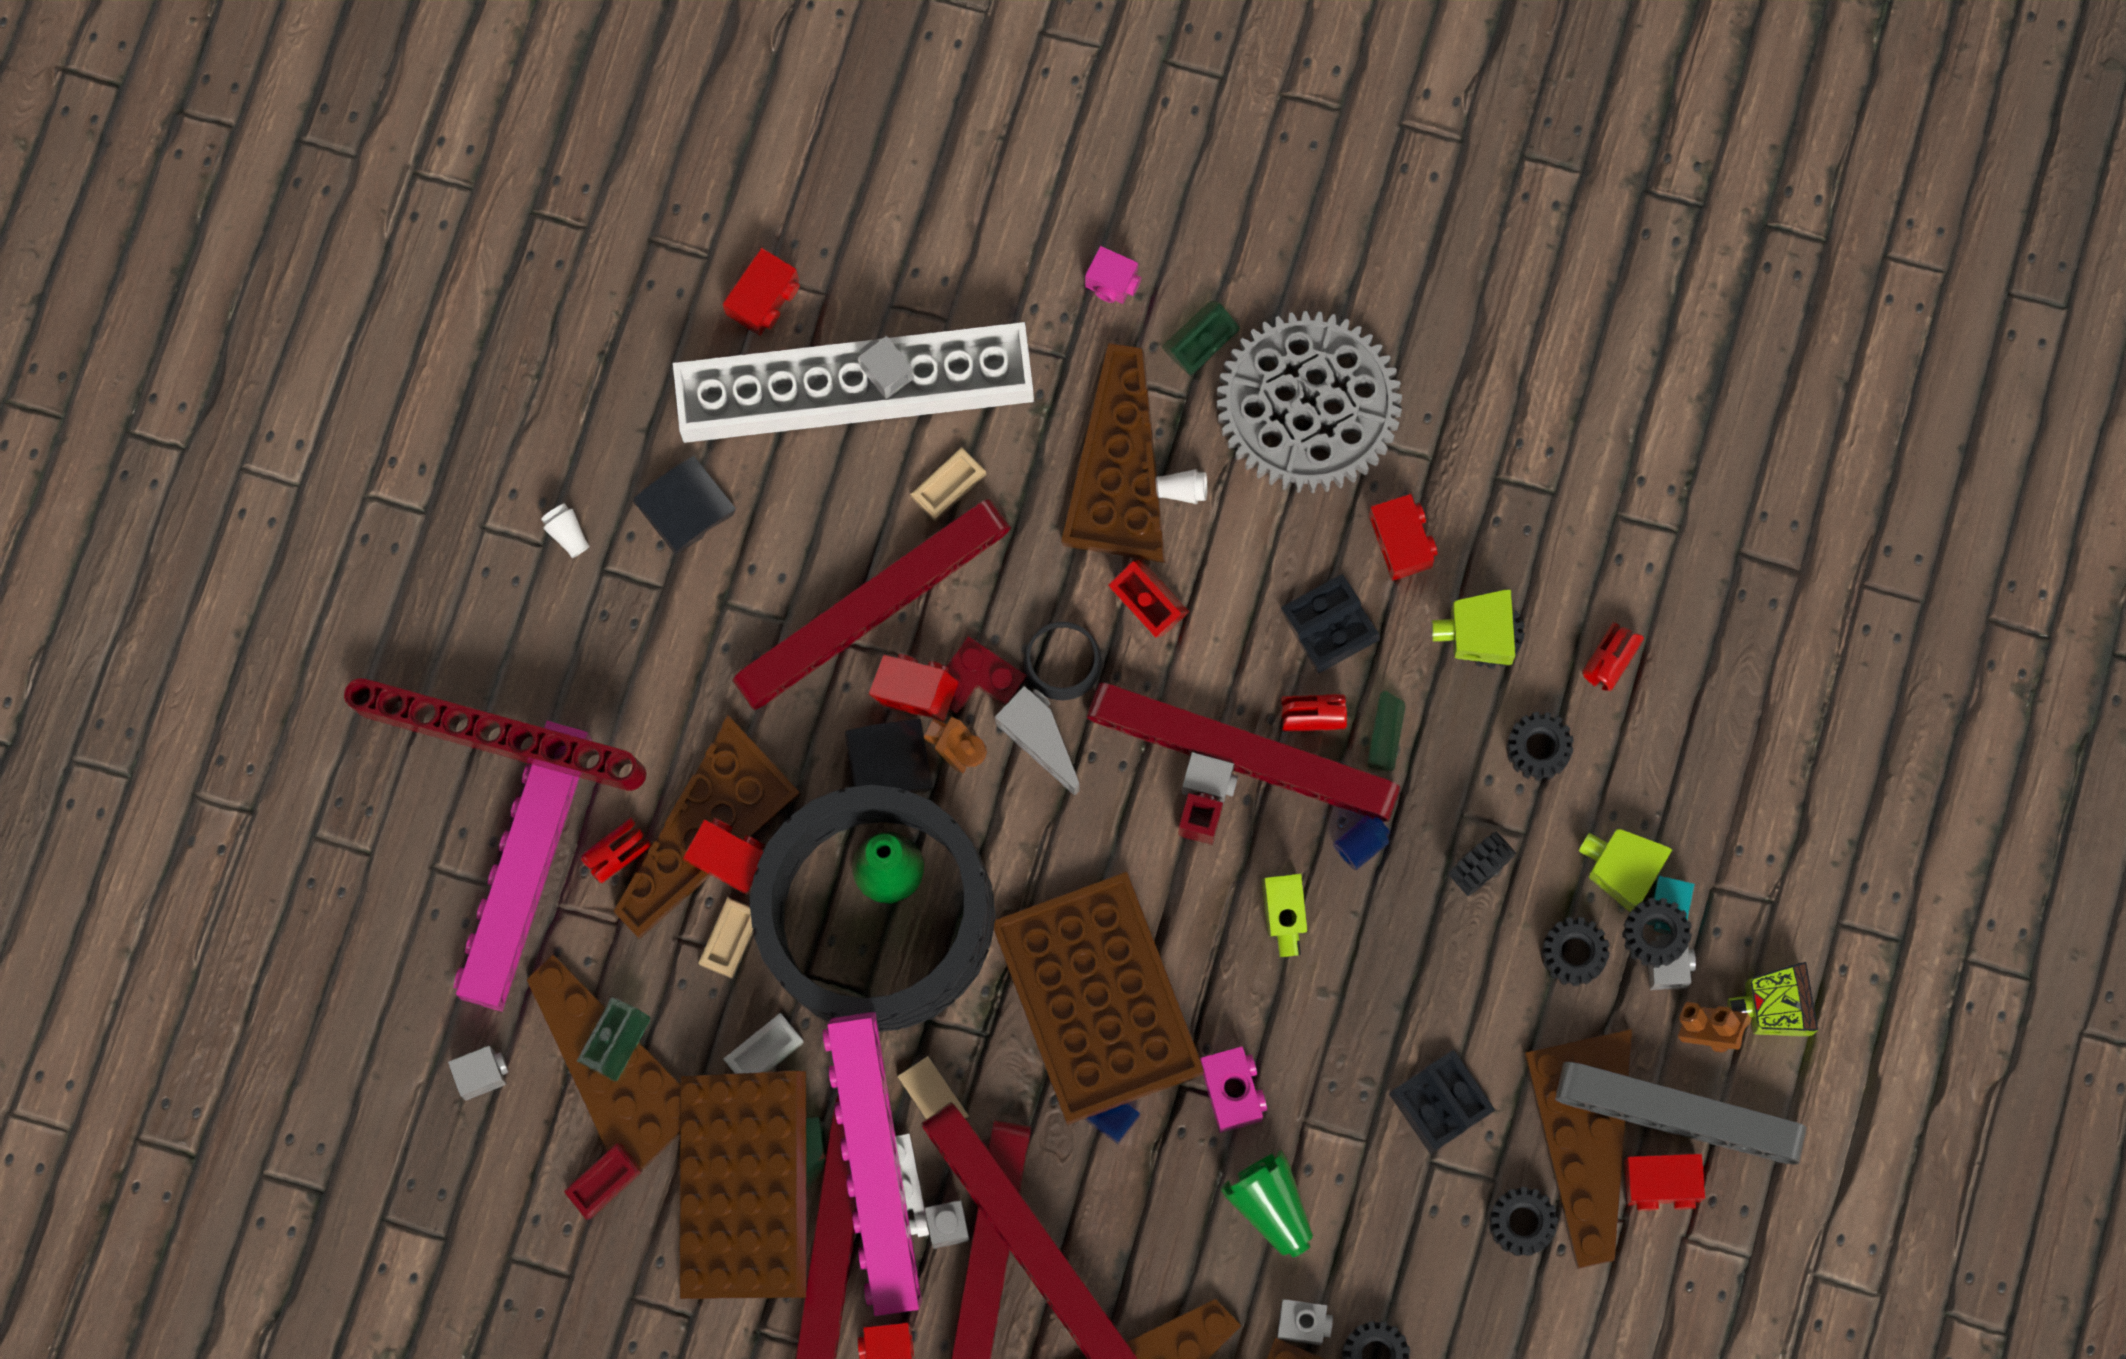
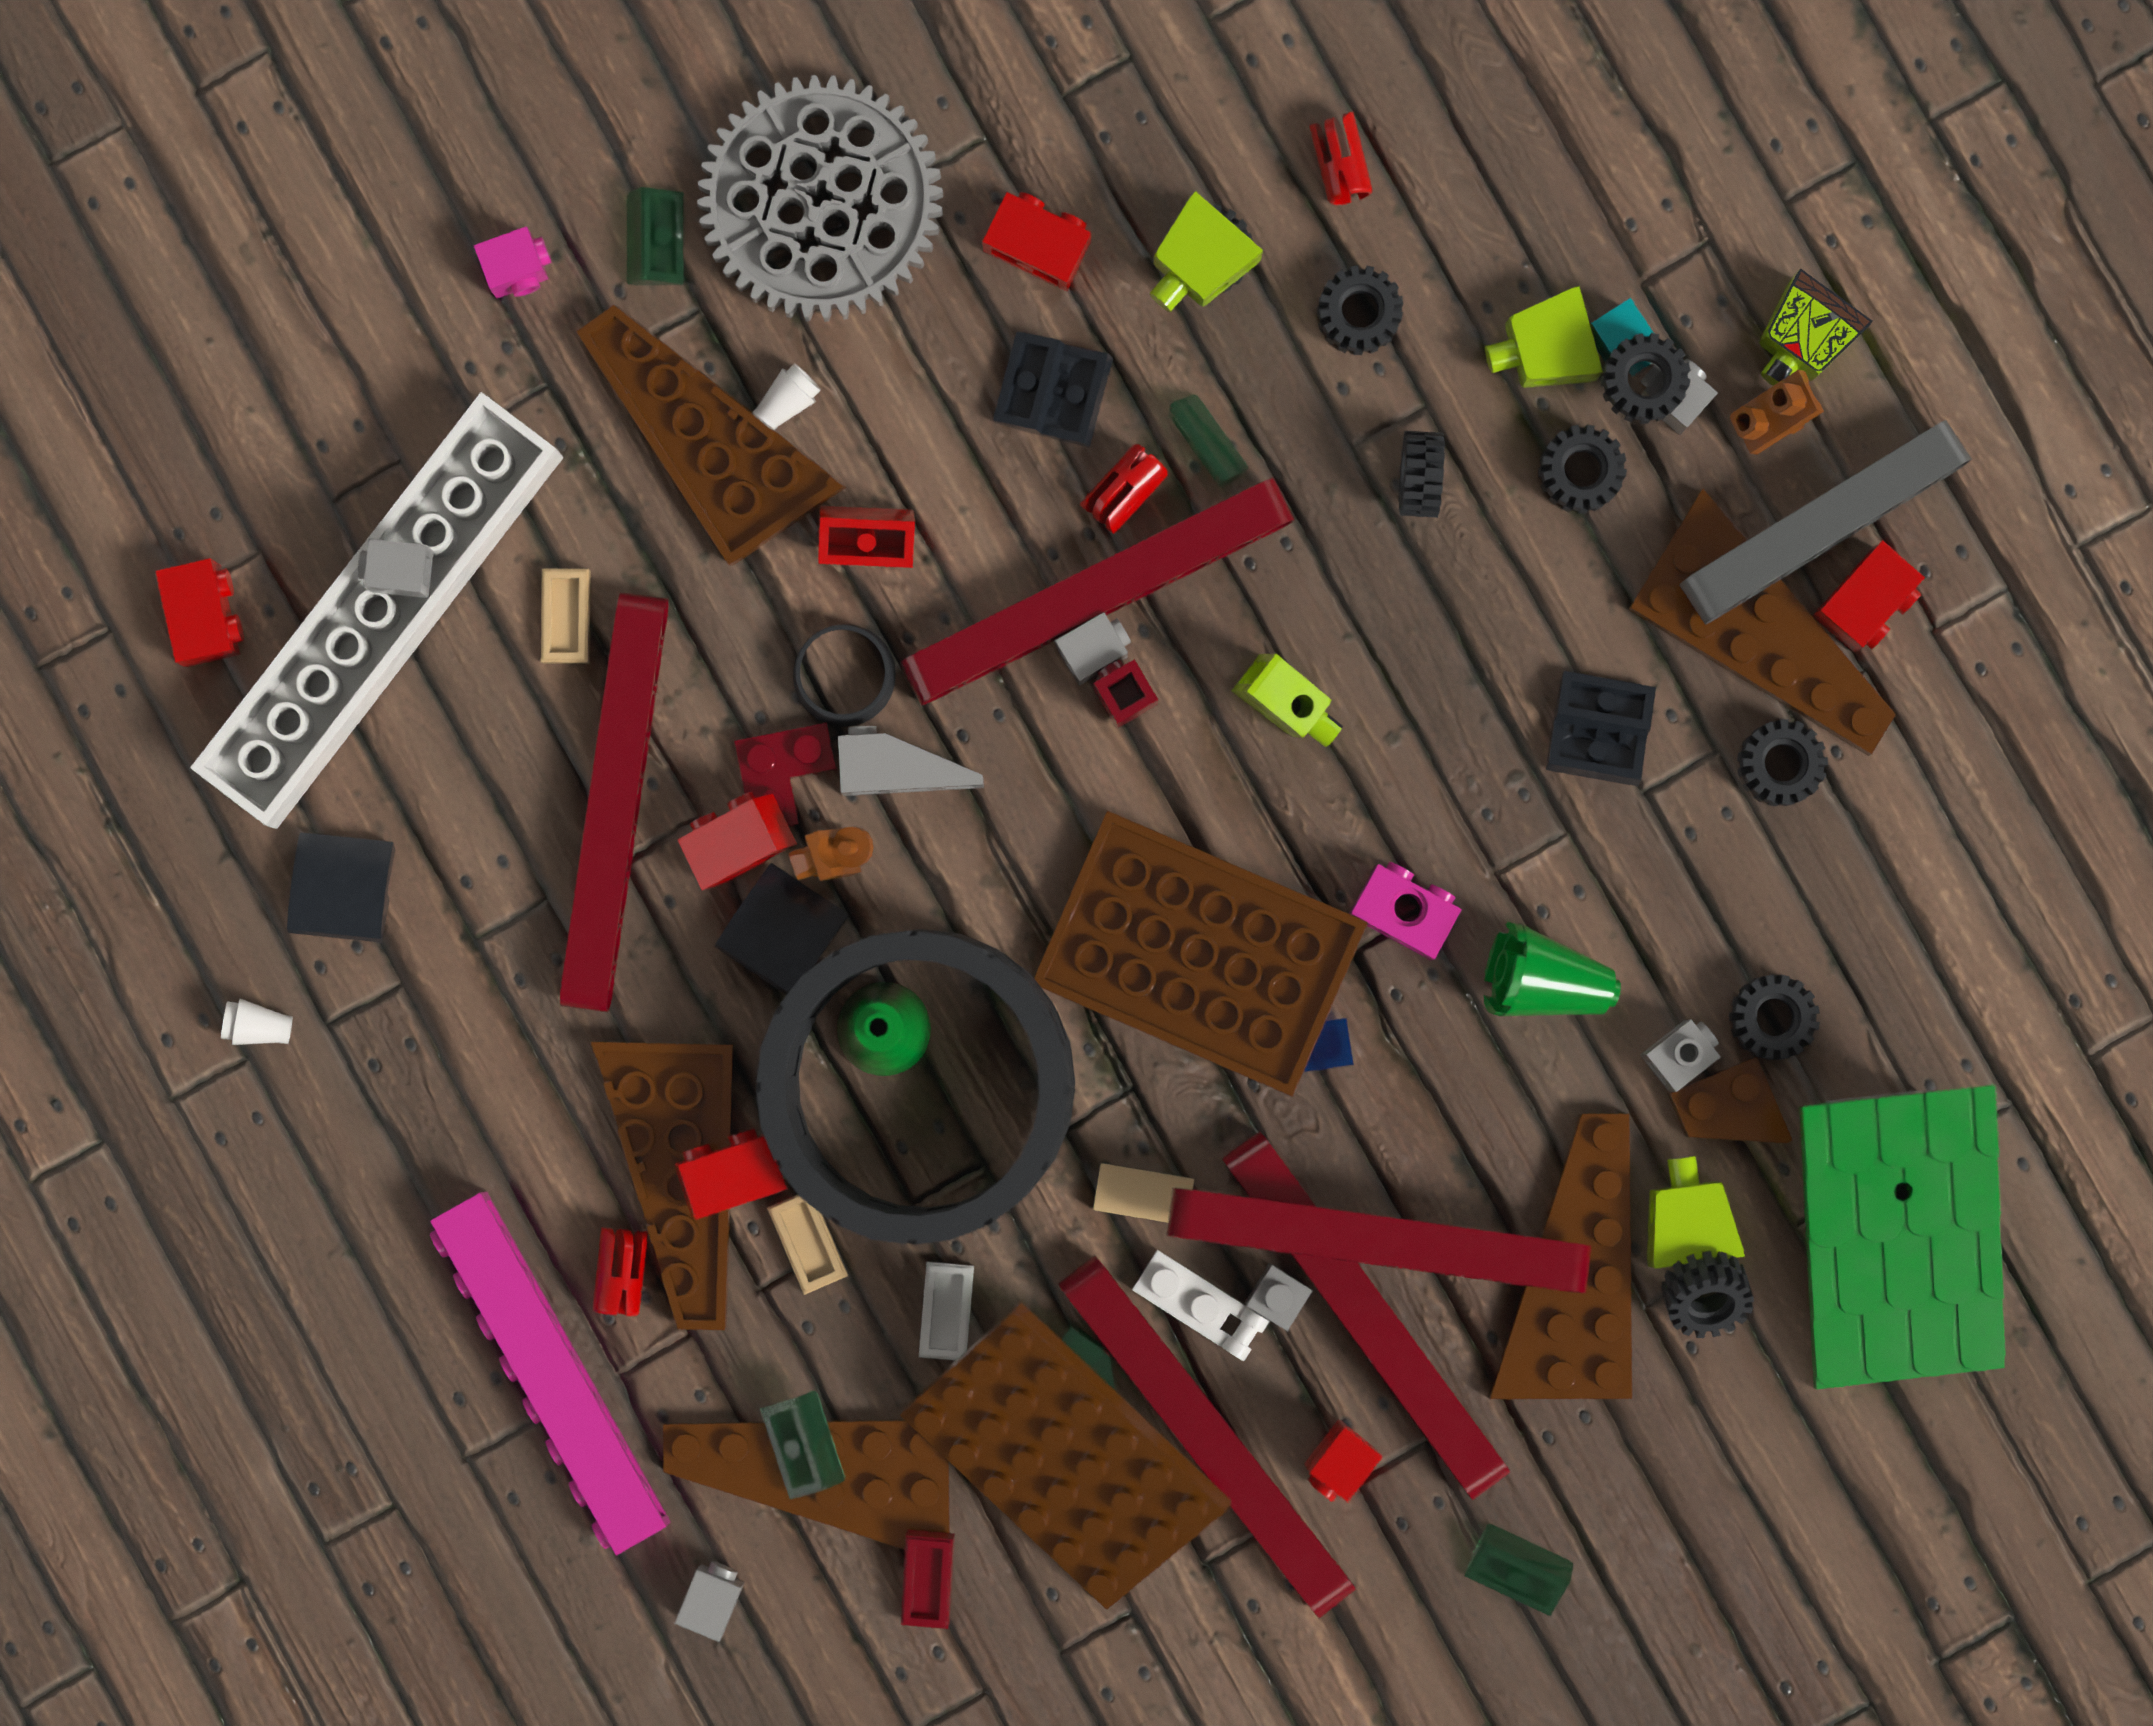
camera: 50 degrees left, 10 degrees up
dark red beam [344,678,647,791] -> none
dark pink brick [823,1012,922,1316] -> none
clear blue brick [1333,815,1390,871] -> none

